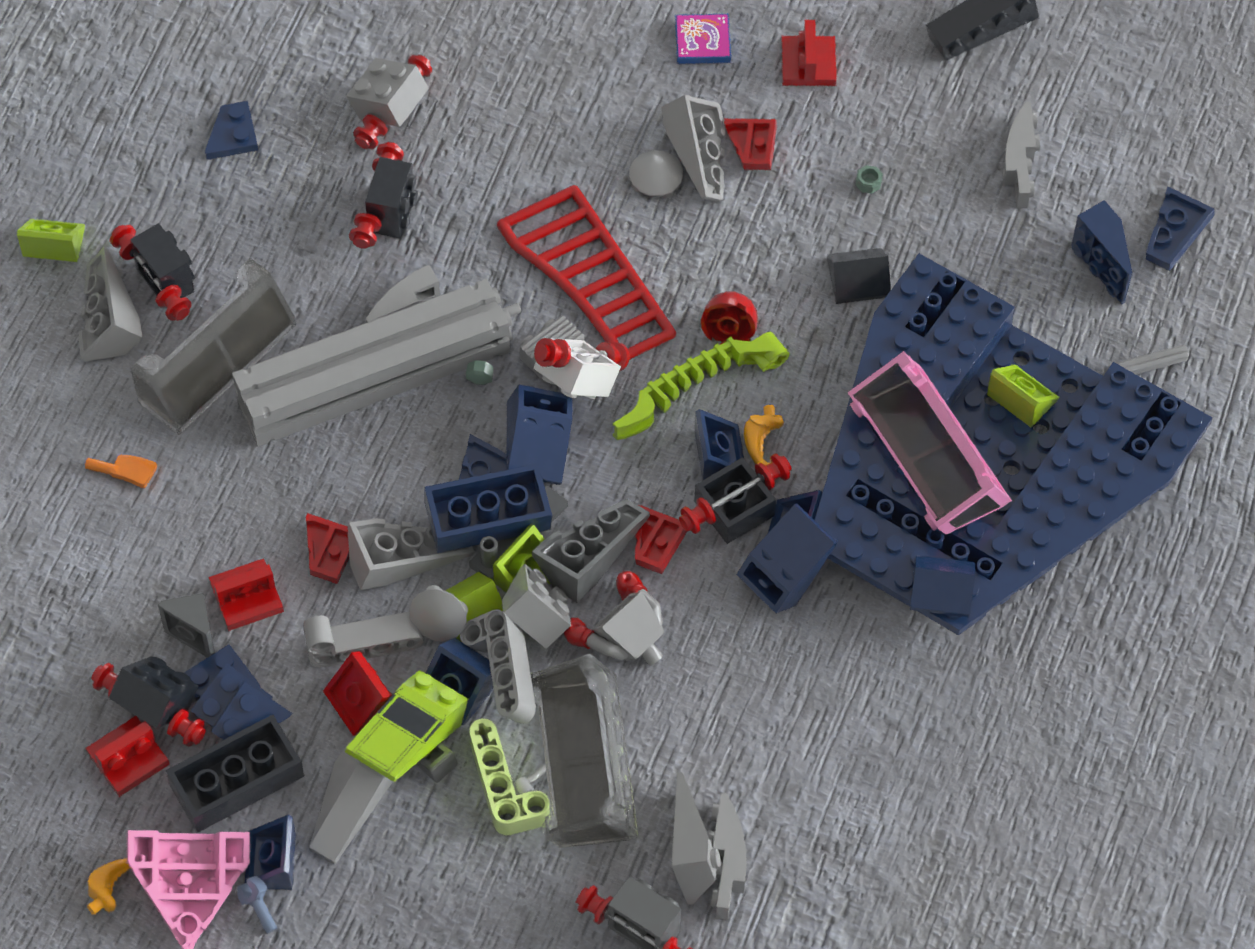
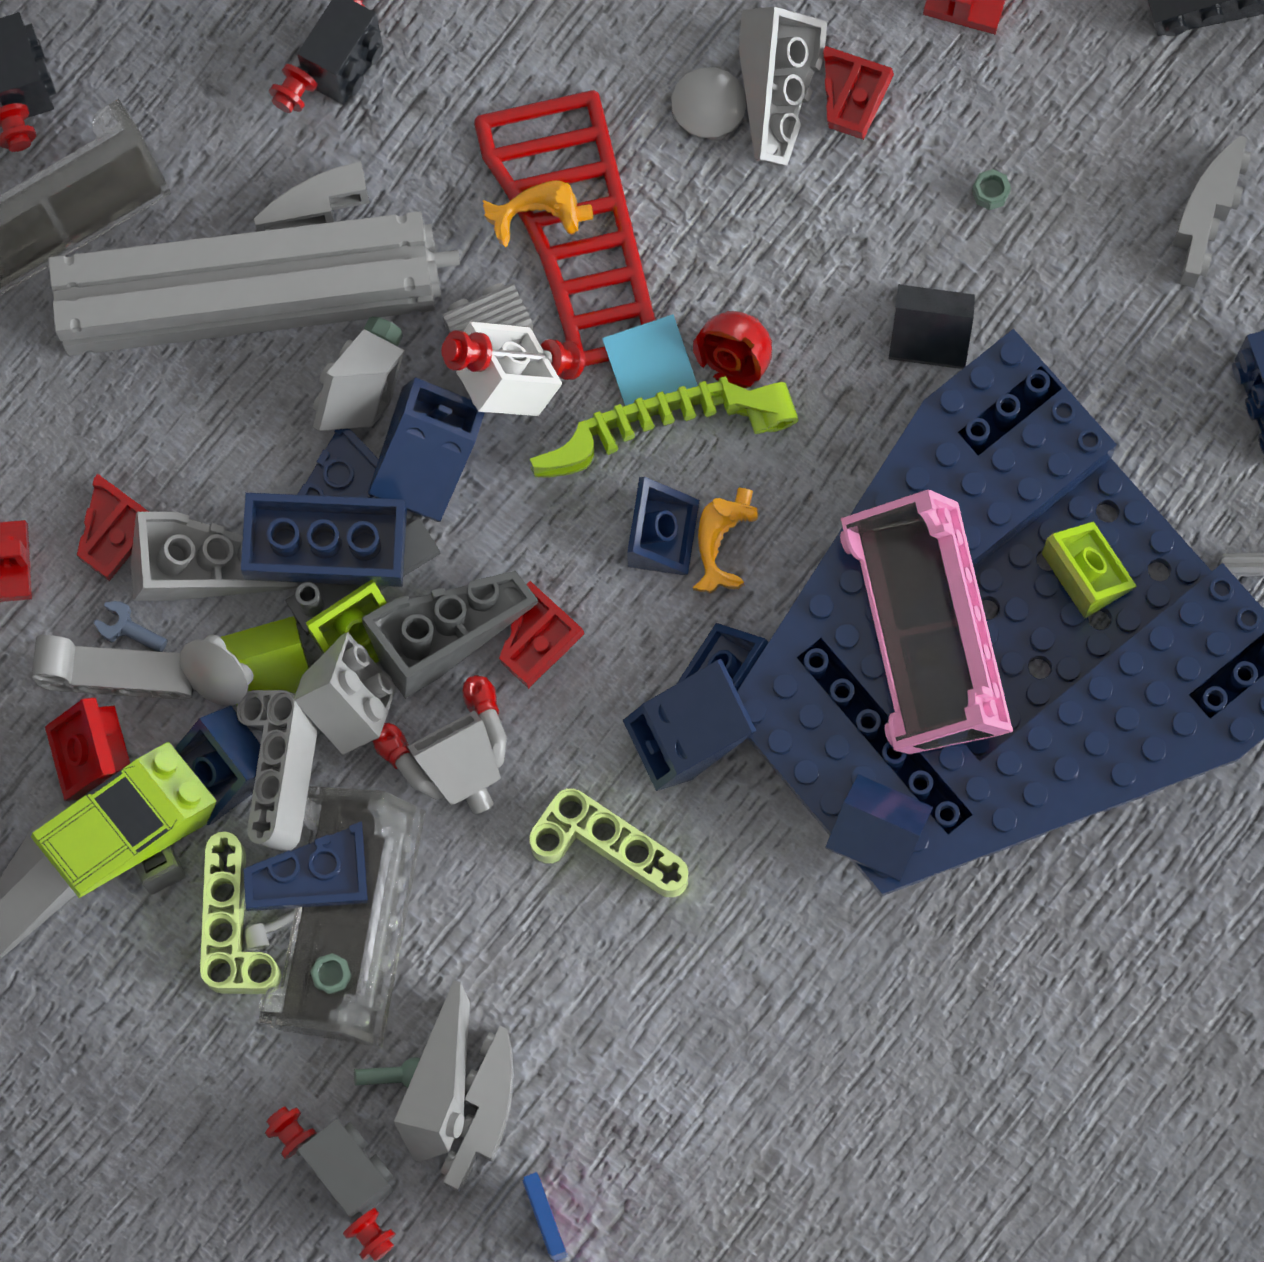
camera: 20 degrees right, 15 degrees up
black brick [679,453,792,544] -> none
none -> sand blue bar [94,601,168,652]
none -> dark blue wing [243,821,368,911]
none -> sand green tile [310,953,352,995]
none -> light grey slope [313,329,405,431]
none -> sand green bar [354,1057,420,1088]
none -> light orange animal [483,181,593,247]
none -> blue tile [522,1172,568,1262]
none -> yellowish green beam [530,789,688,897]
none -> medium azure piece [602,314,698,406]

